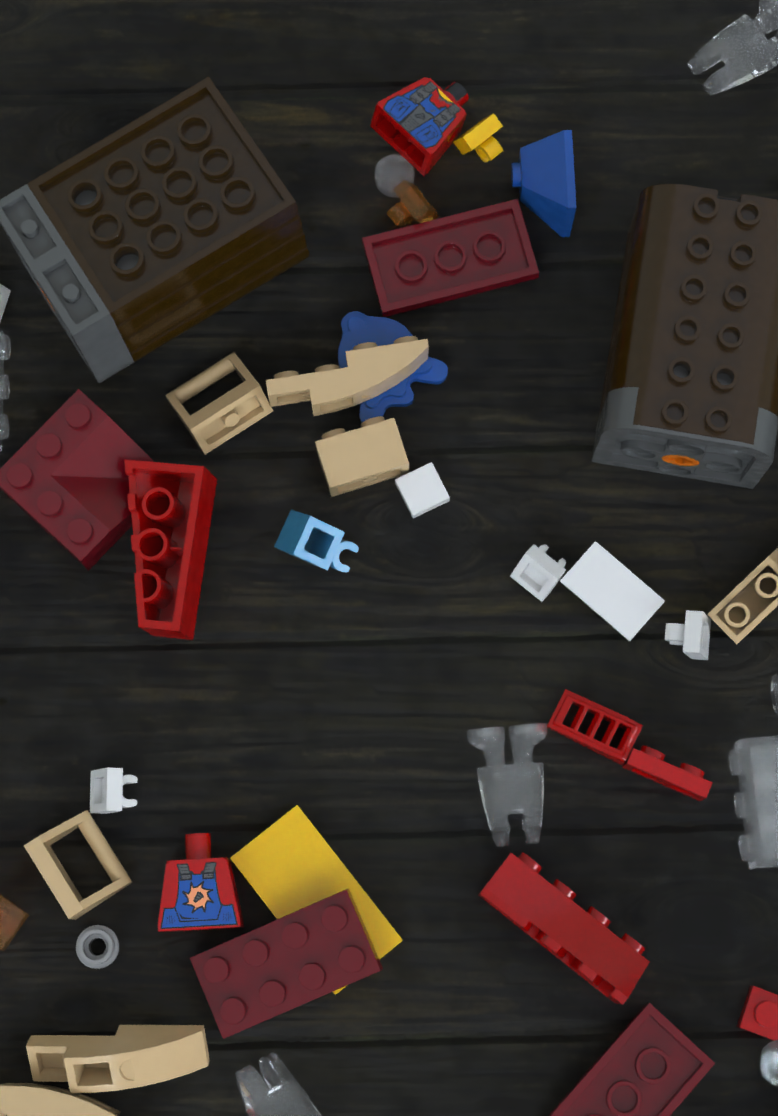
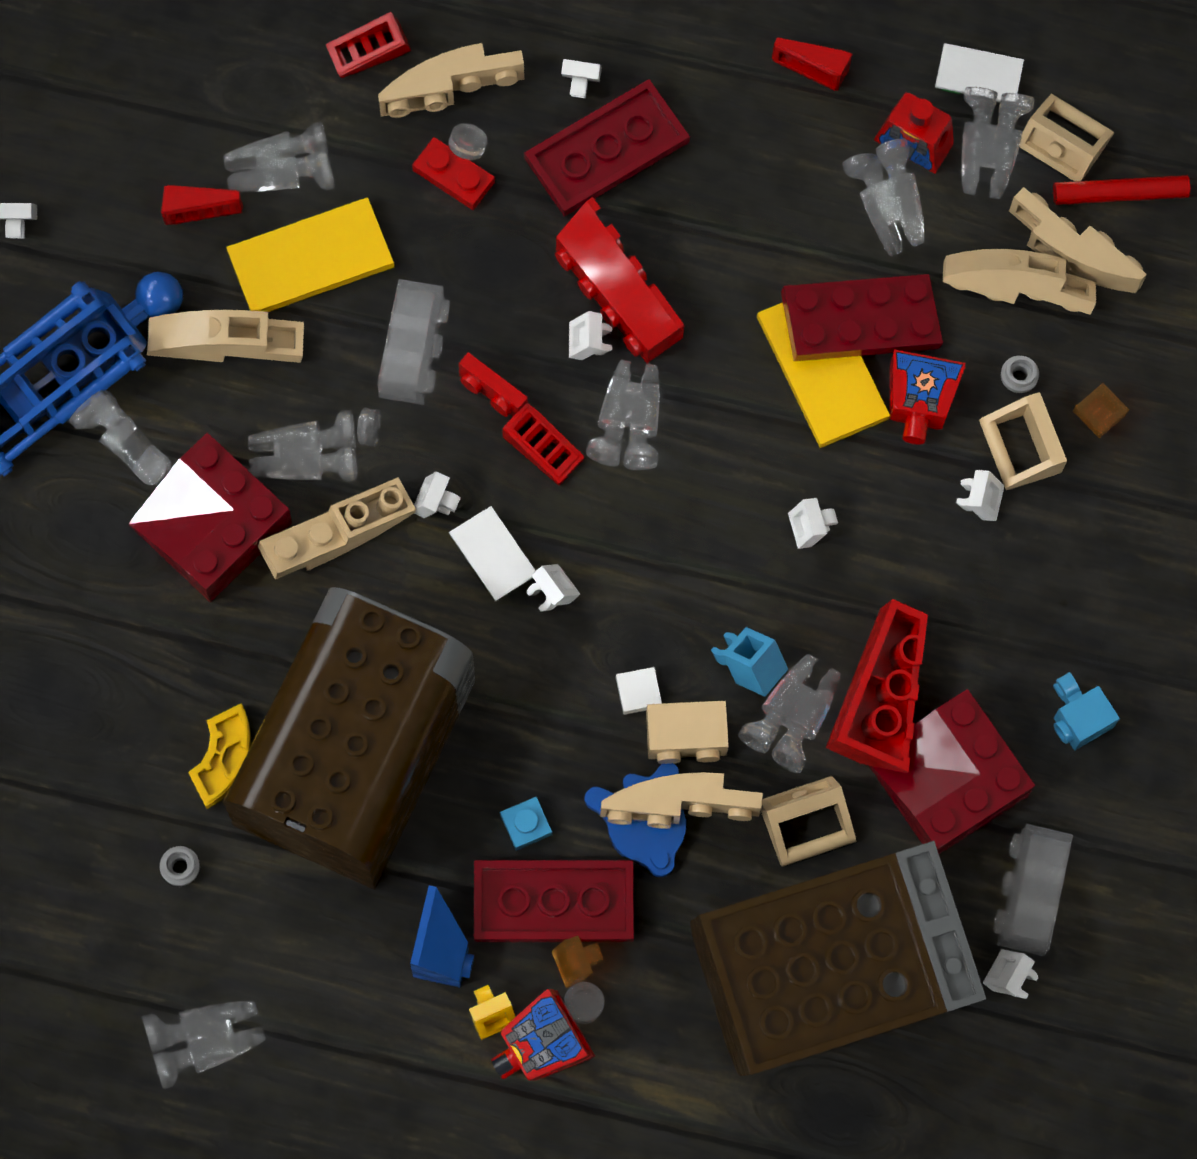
camera: 170 degrees left, 5 degrees down
none -> dark azure plate [500,797,552,850]
none -> white tile [569,311,612,360]
none -> clear piece [738,654,841,773]
none -> white tile [788,498,838,549]

